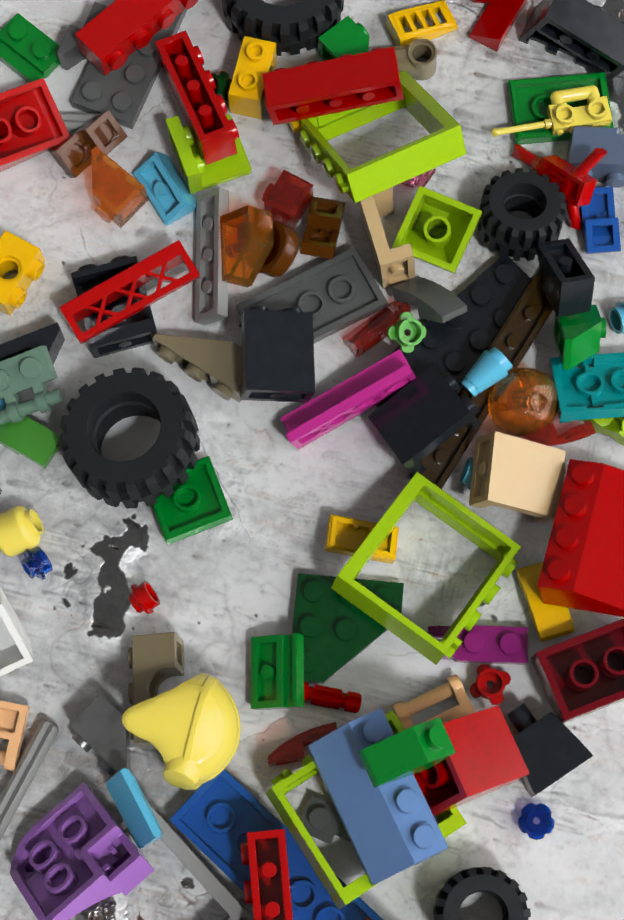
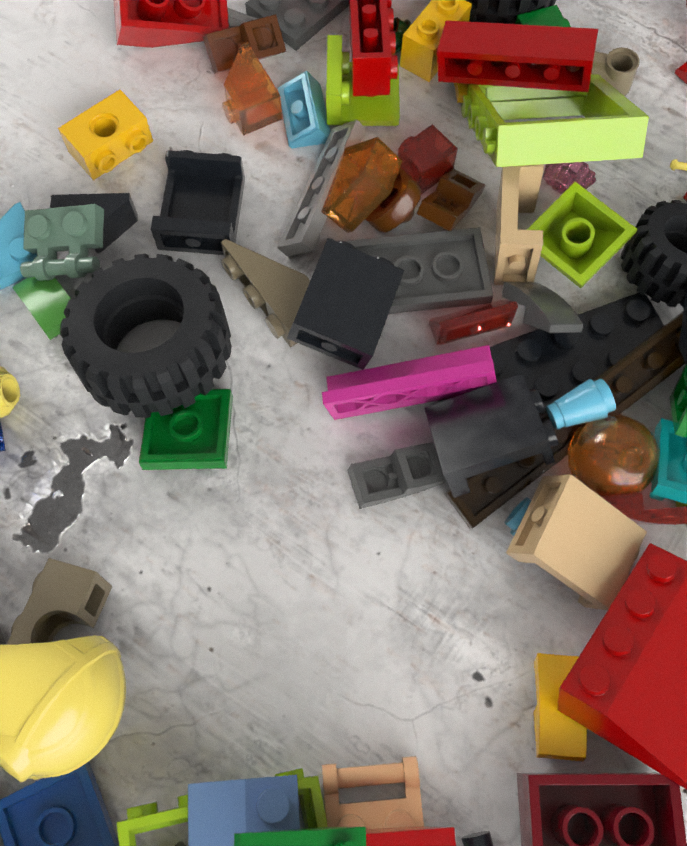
camera: 20 degrees right, 5 degrees down
red fence [59,240,200,344] -> none
red plate [128,581,160,614] -> none
green plate [251,633,304,710] -> none
clear red slope [267,722,337,767] -> none
dark green plate [292,573,404,684] -> none
red axle [304,682,362,713] -> none
yellow plate [324,514,399,564] -> none
lime window [331,472,521,665] -> none
yellow slope [386,0,458,46] -> none
bright green plate [387,312,426,353] -> none
magenta hinge [427,625,528,665] -> none
red plate [469,664,511,705] -> none
none -> dark grey slope [347,442,446,509]

